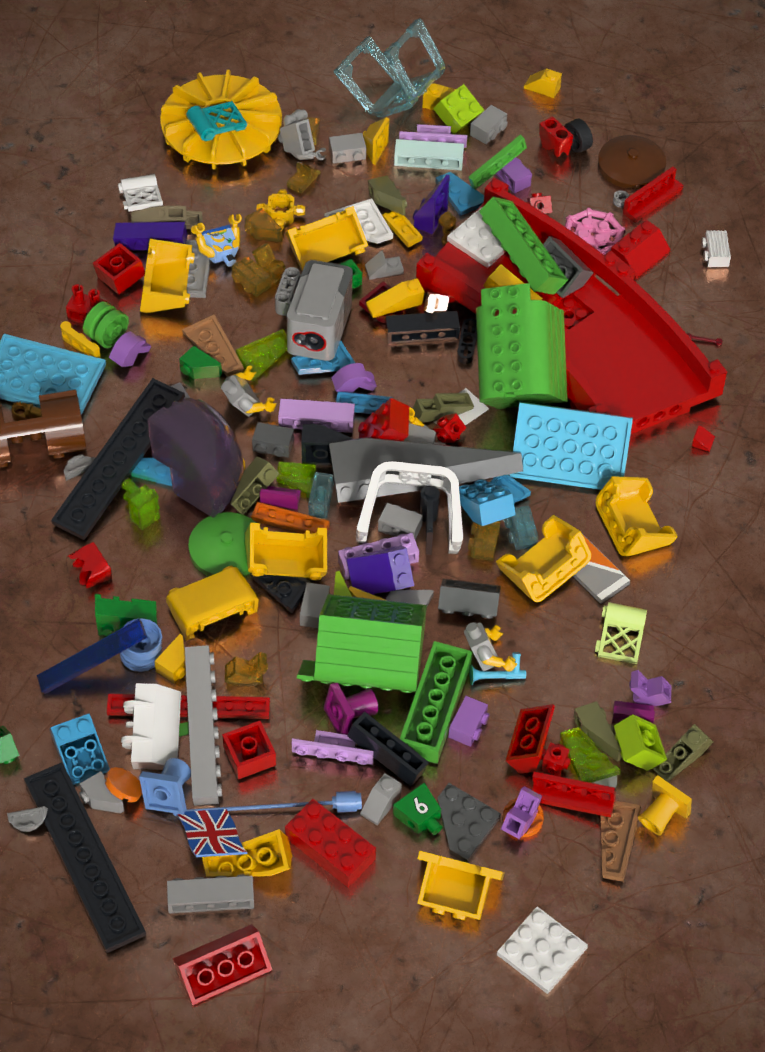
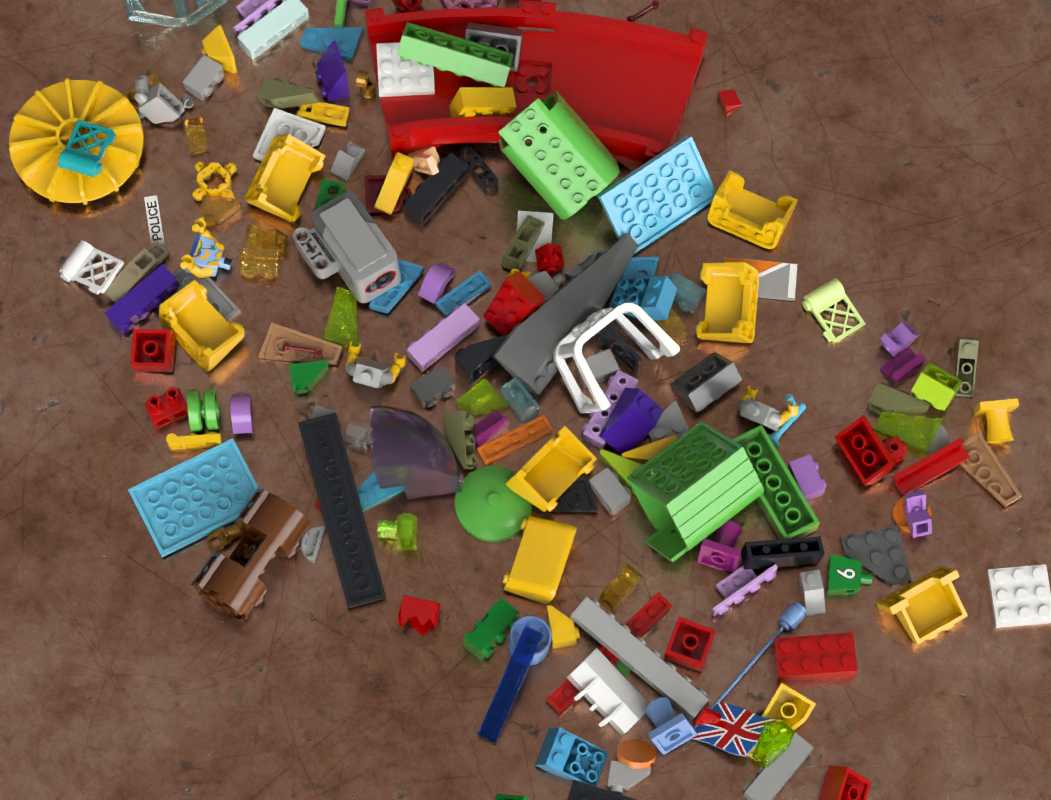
camera: 45 degrees left, 15 degrees up
none -> white sticker [144,195,165,244]
none -> dark red hinge [282,343,322,356]
none -> red tile [693,706,721,725]
none -> clear neon green slope [752,721,795,768]

